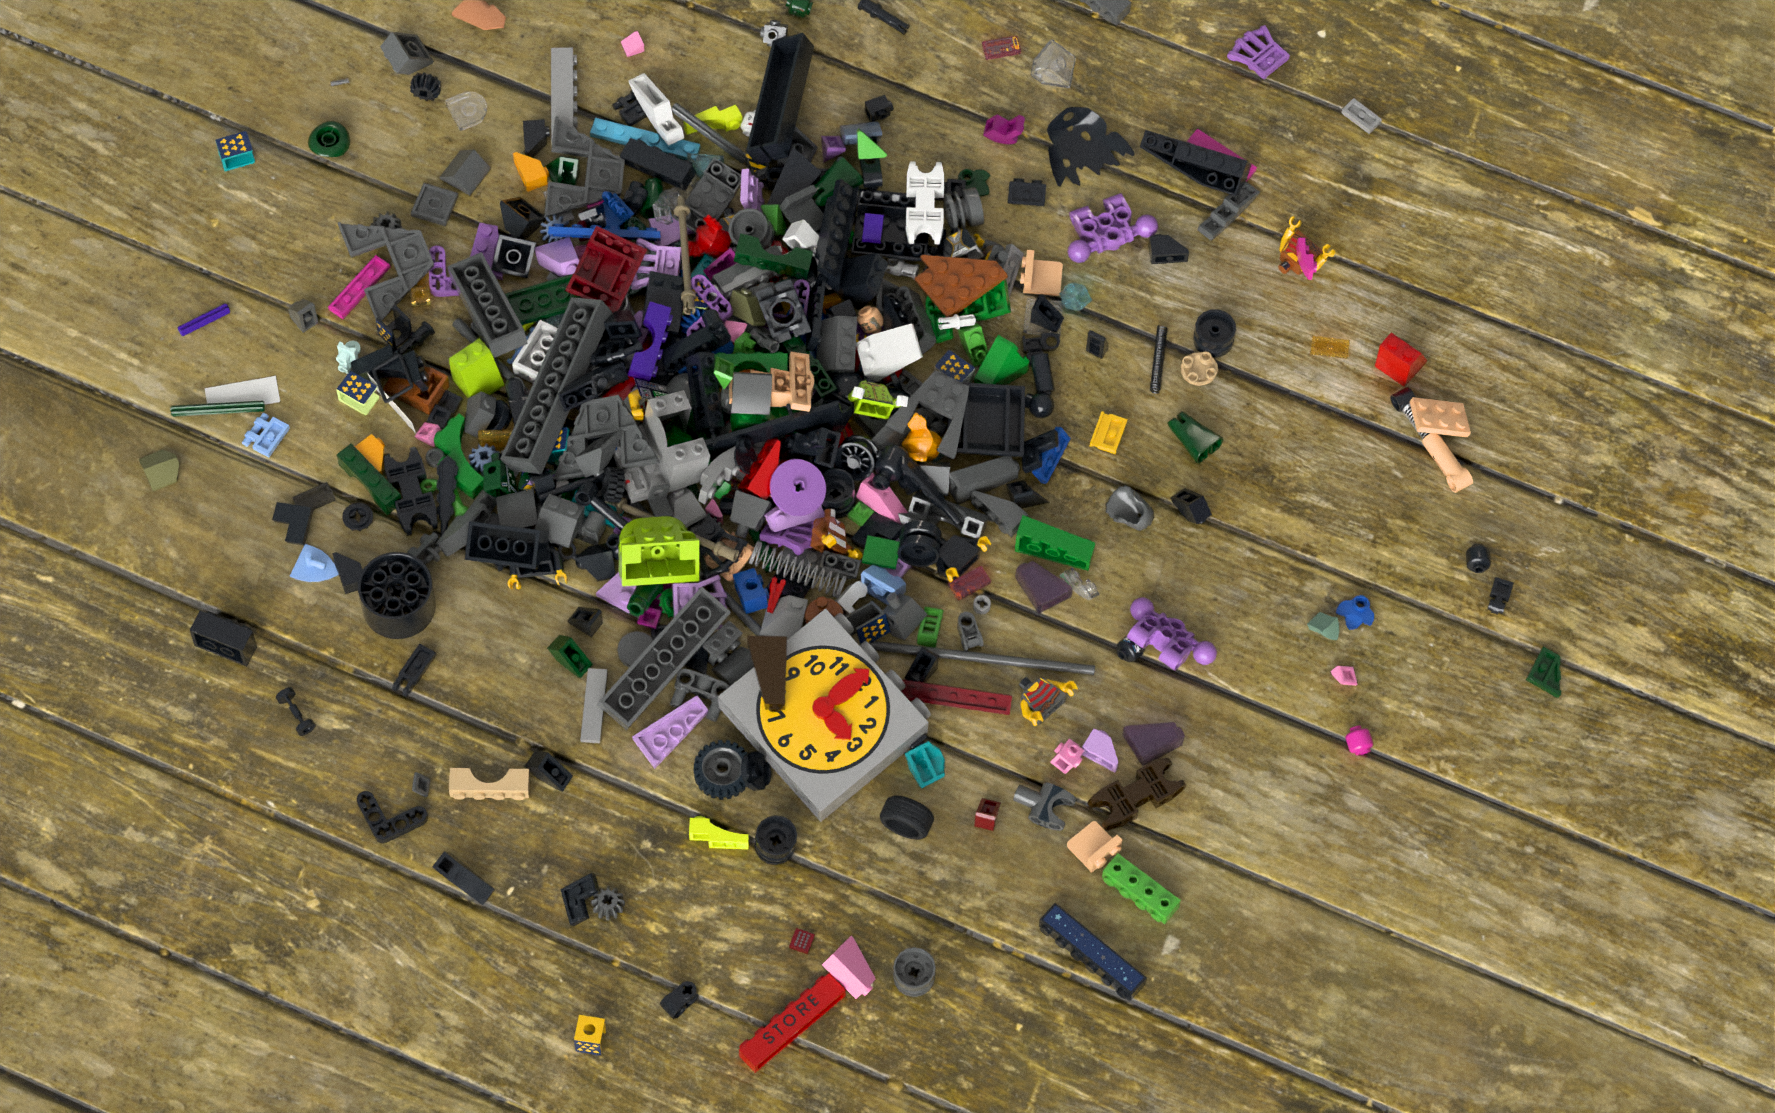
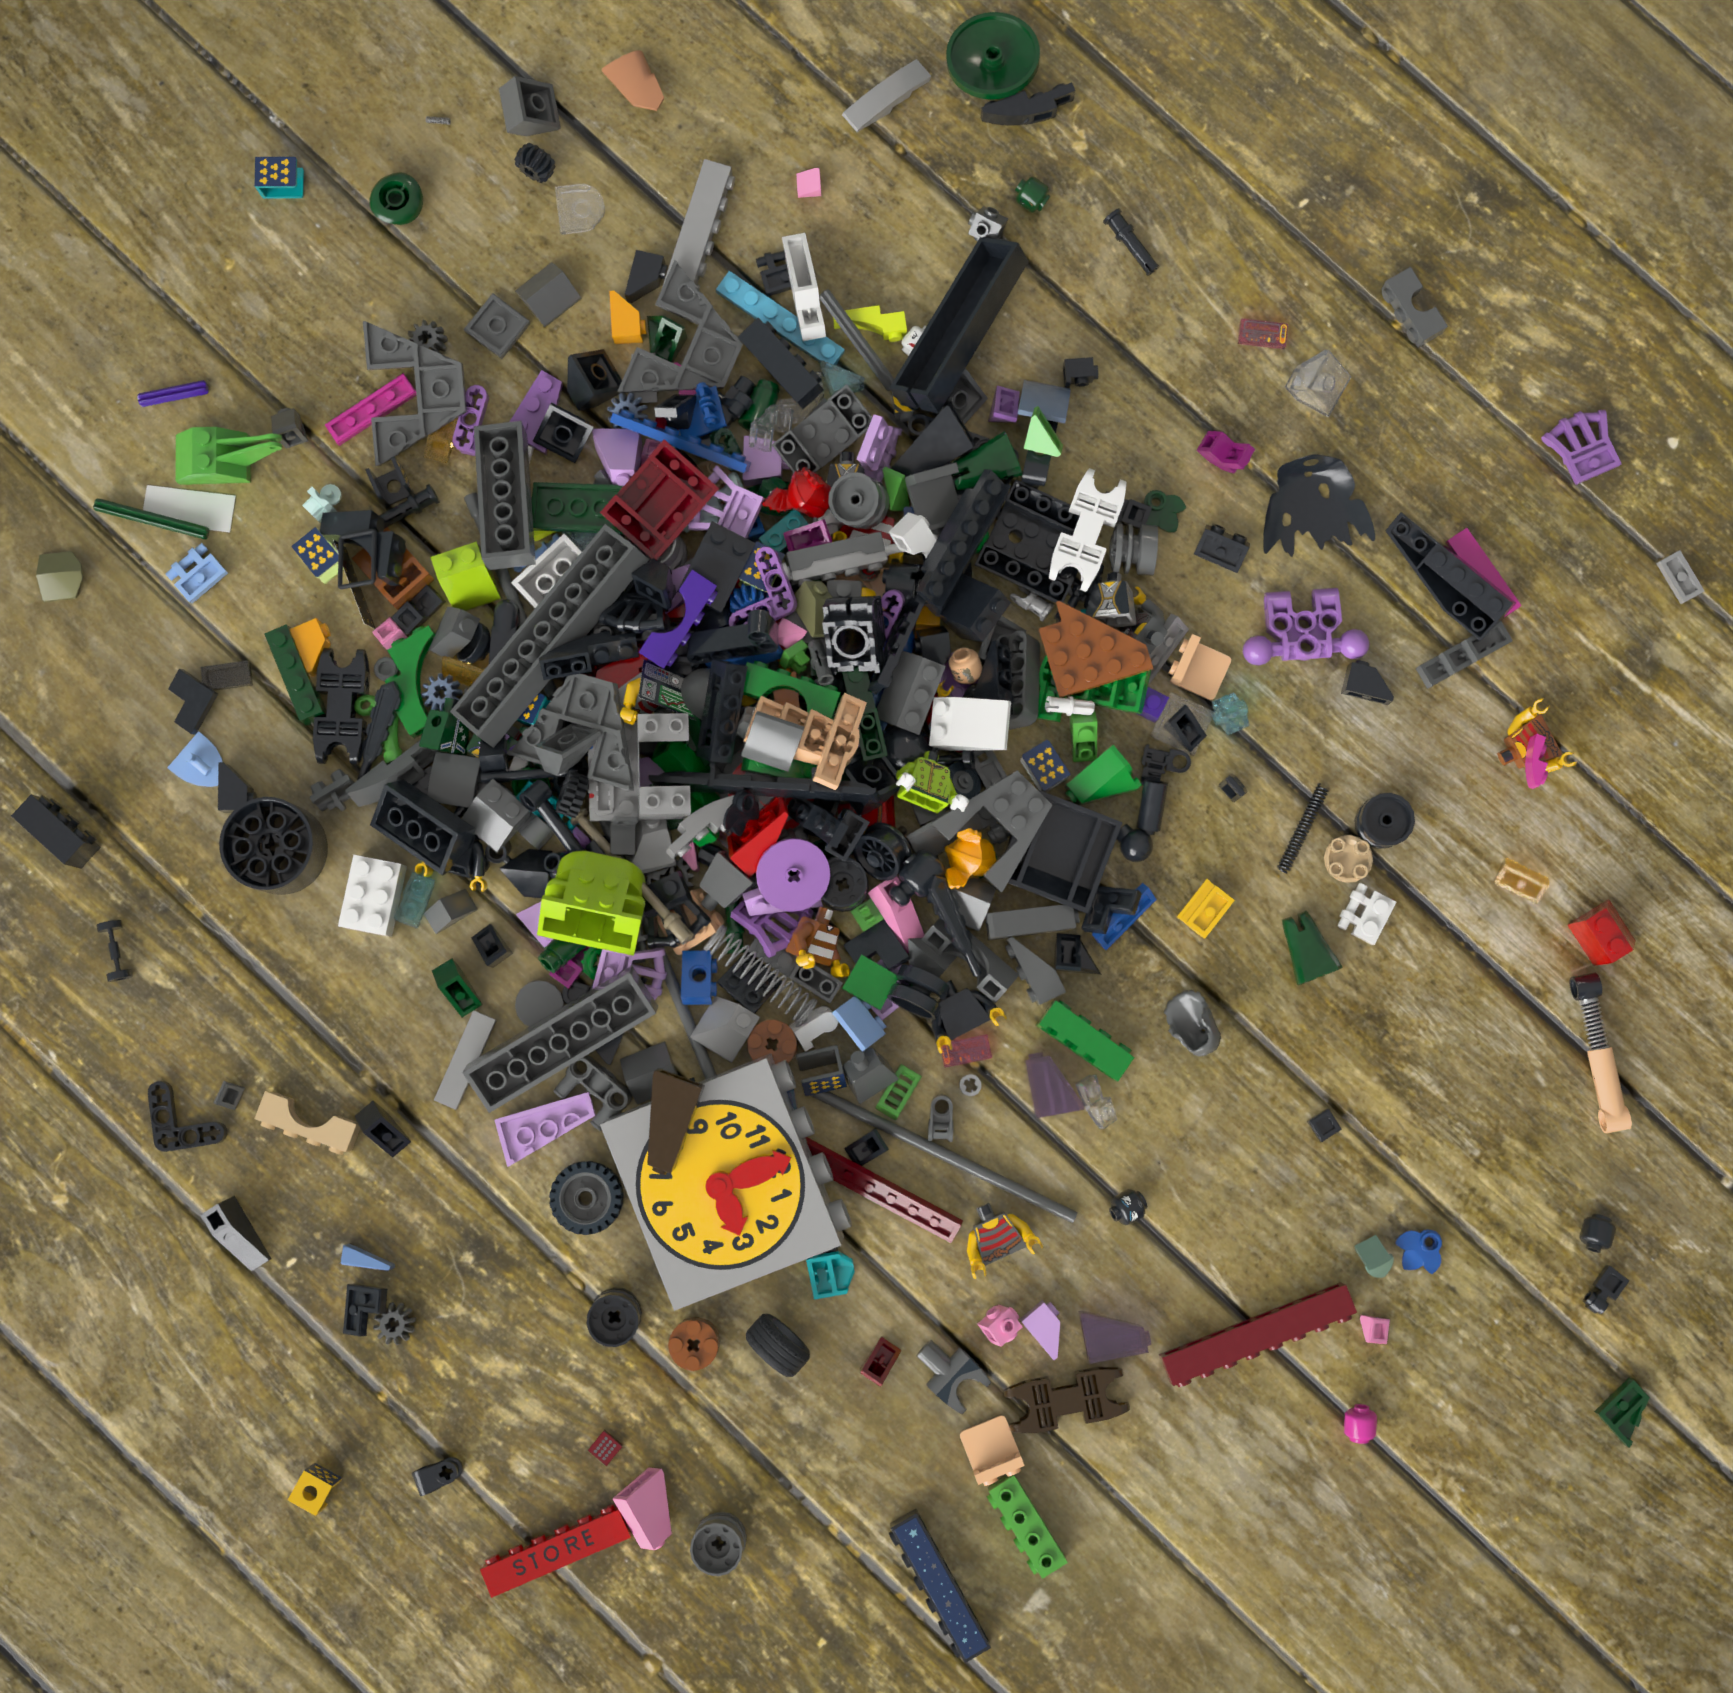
camera: 25 degrees right, 20 degrees up
black gear [342,503,373,531] -> none
black hinge [392,644,437,697] -> none
dark tan bar [673,195,696,315] -> none
neon yellow slope [689,816,749,849] -> none
dark grey bracket [703,621,743,666] -> none
bright green slope [714,356,734,389] -> none
dark green arch [734,233,813,280] -> none
black tile [741,751,771,791] -> none
red piece [767,577,786,613] -> none
dark purple slope [862,213,884,244] -> none
medium lavender connector [1127,597,1217,671] -> none
black slope [1170,488,1212,524] -> none
light nougat plate [1410,397,1471,437] -> none
none -> bright green slope [175,427,282,485]
none -> white brick [338,855,407,937]
none -> medium blue slope [341,1244,395,1271]
none -> clear light blue slope [394,872,435,929]
none -> dark grey slope [424,889,478,934]
none -> dark orange brick [668,1317,720,1371]
none -> dark purple brick [1136,687,1169,723]
none -> dark red brick [1159,1282,1357,1387]
none -> black tile [1307,1108,1342,1142]
none -> white plate [1337,883,1396,945]

